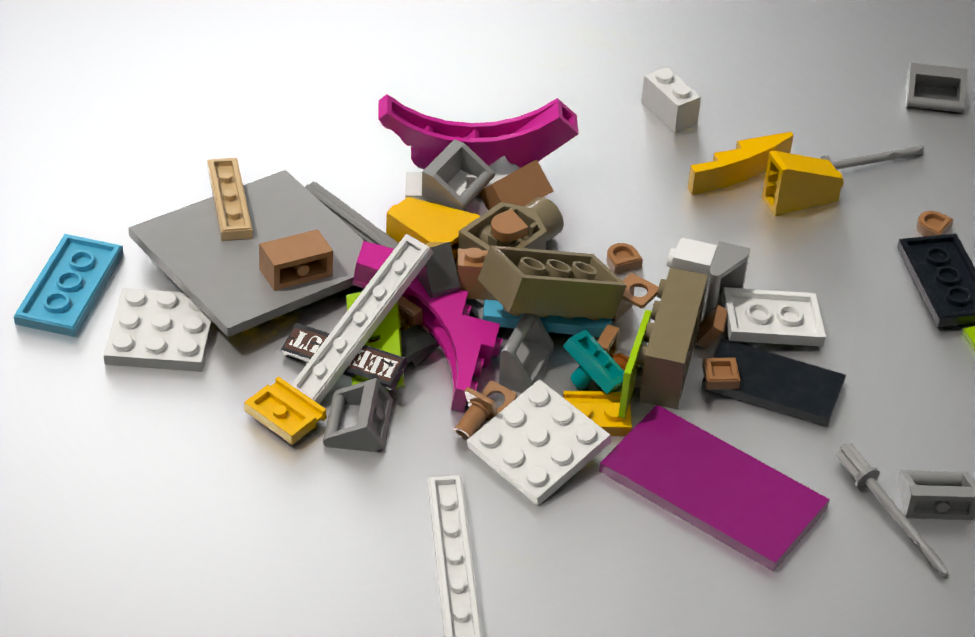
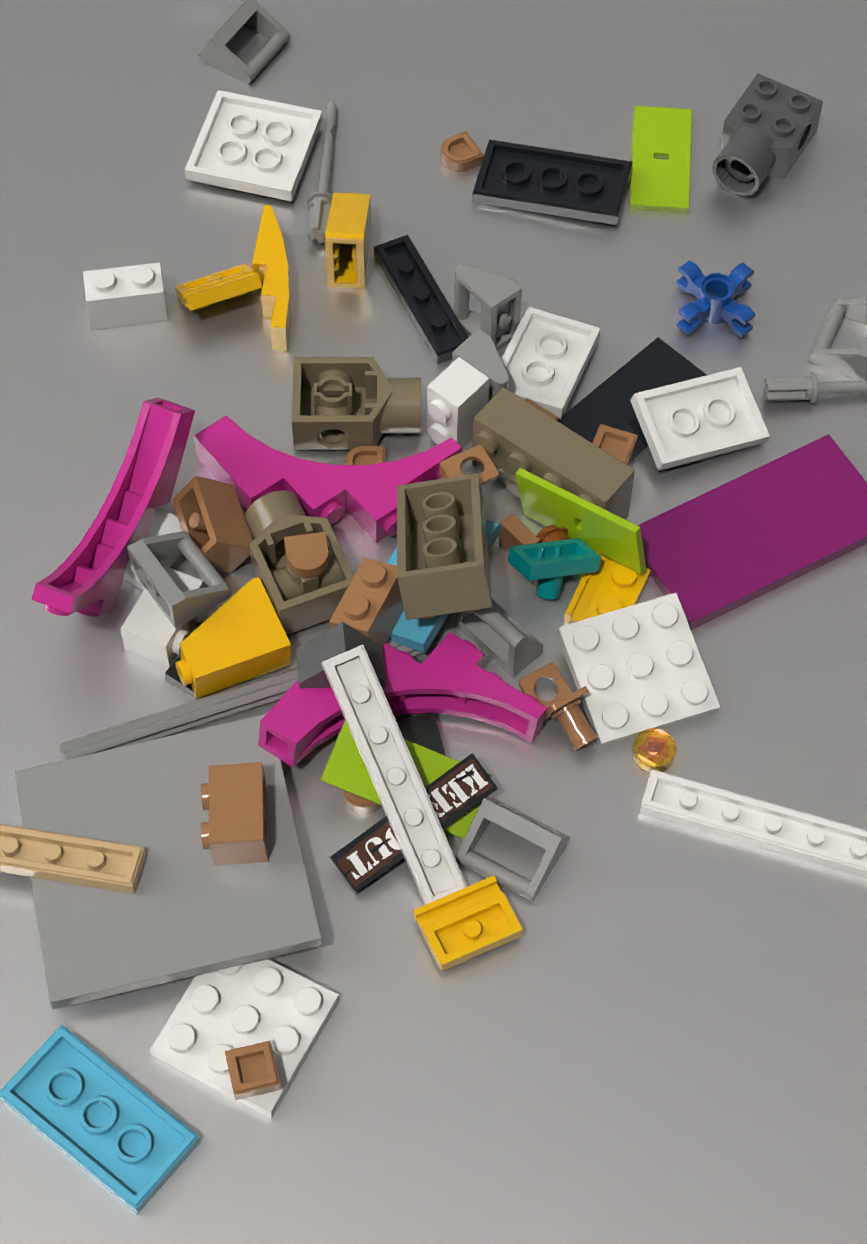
camera: 65 degrees left, 15 degrees up
none -> yellow plate [174,263,262,311]
none -> white plate [184,90,323,201]
none -> dark pink arch [194,415,462,543]
none -> medium nougat tile [225,1040,281,1101]
none -> dark tan brick [292,357,421,450]
none -> black tile [374,235,469,365]
none -> light grey tile [454,264,522,351]
none -> white plate [630,367,770,471]
none -> clear yellow tile [632,729,676,773]
none -> blue pin [676,260,756,337]

